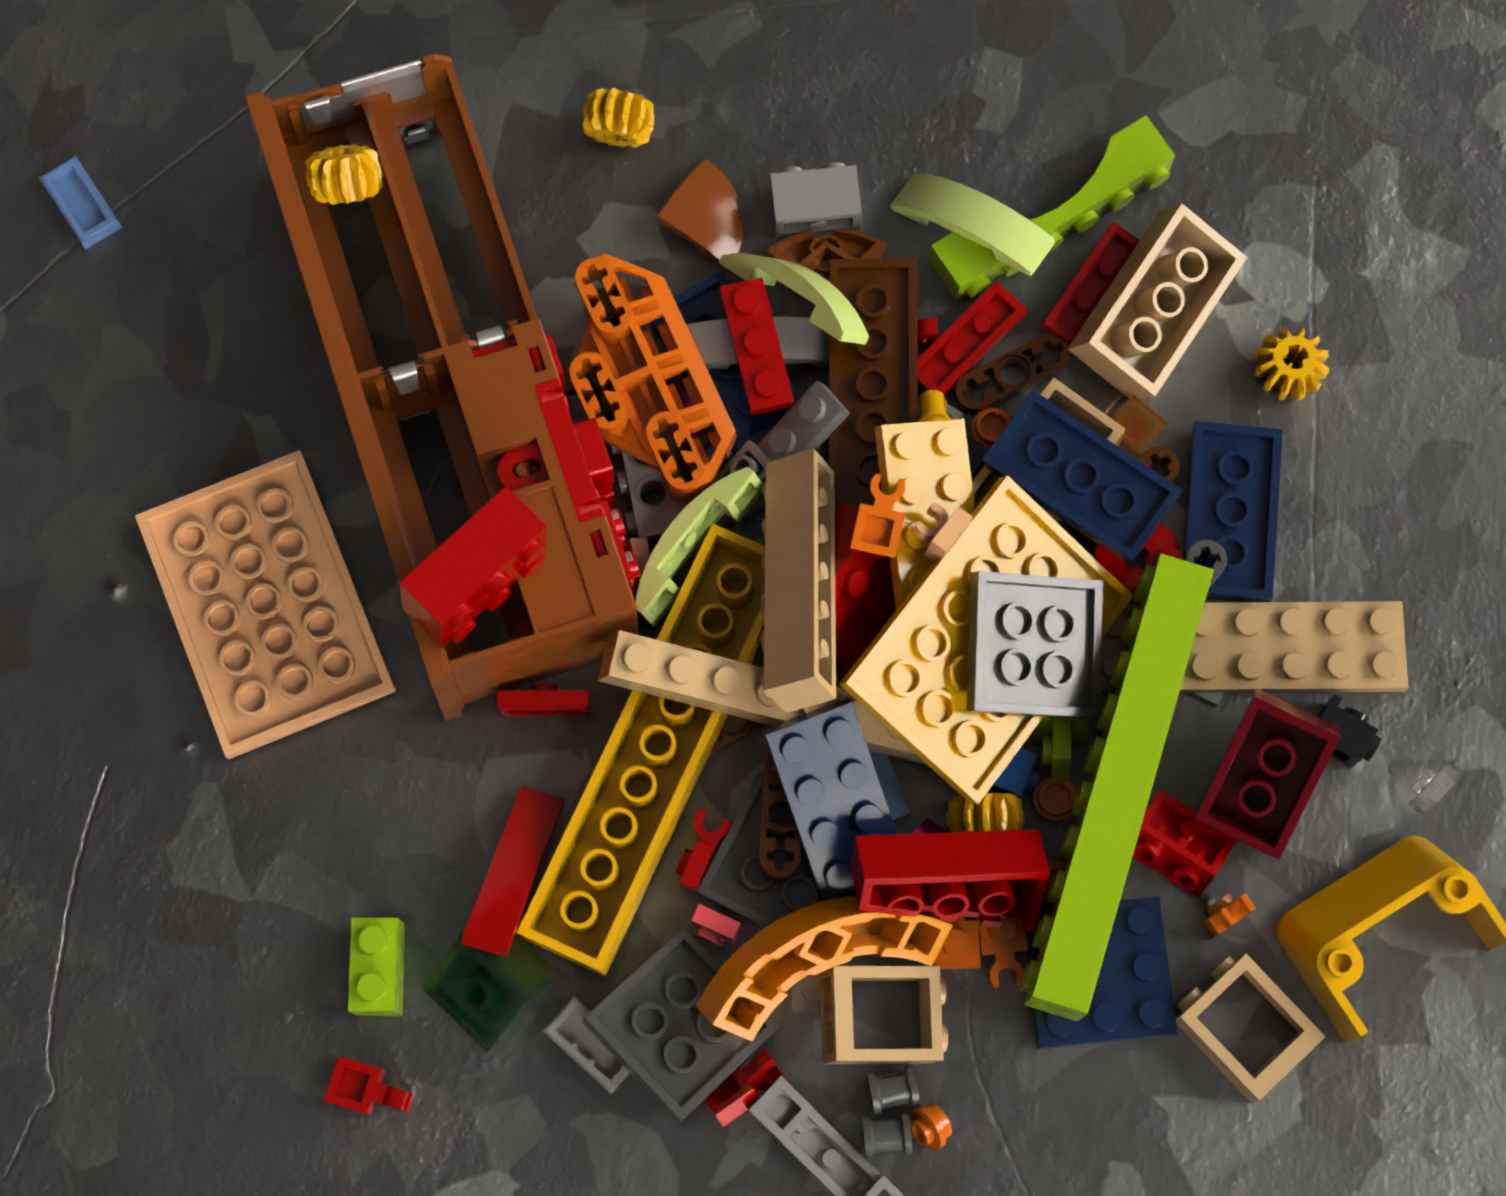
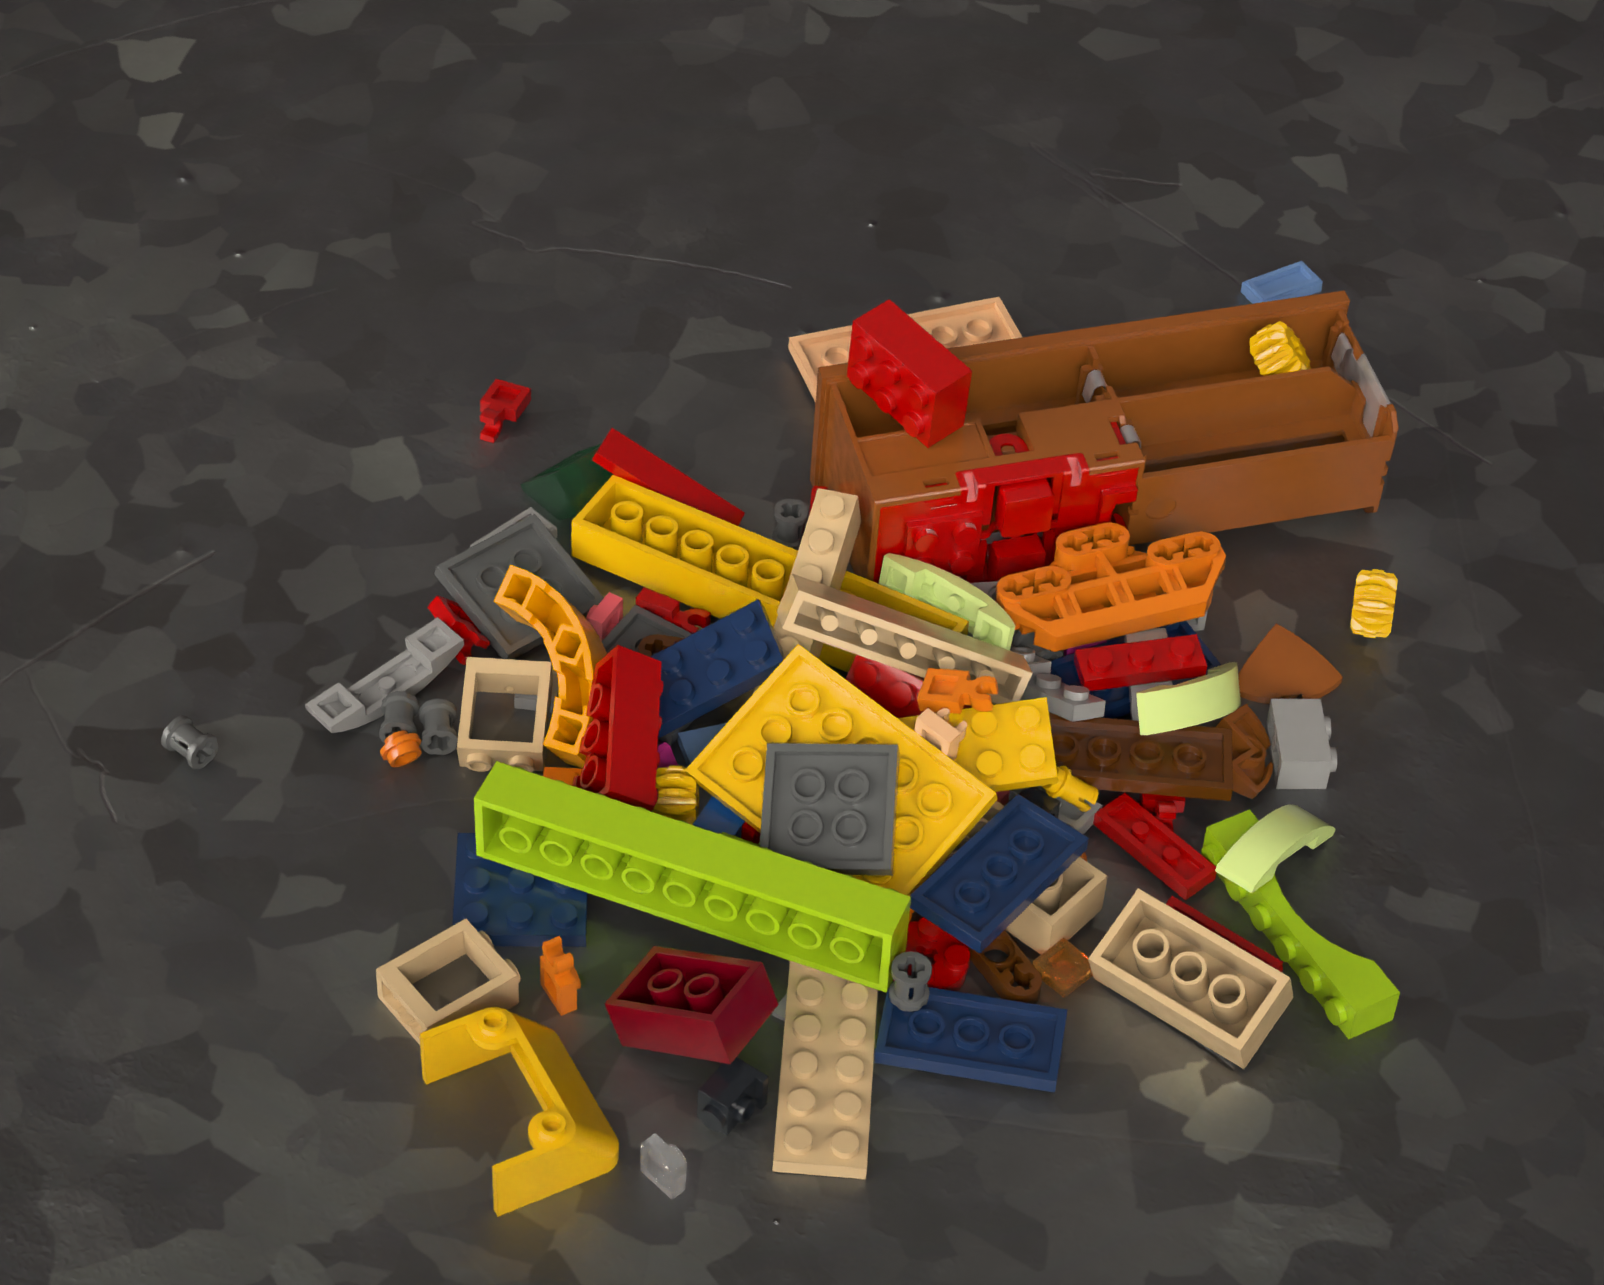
camera: 90 degrees right, 30 degrees down
lime brick [348,918,405,1016] -> none
reddish brown beam [954,333,1071,416] -> none
red bracket [1133,789,1237,897] -> none
yellow gear [1254,326,1329,402] -> none
none -> dark grey bush [772,498,809,550]

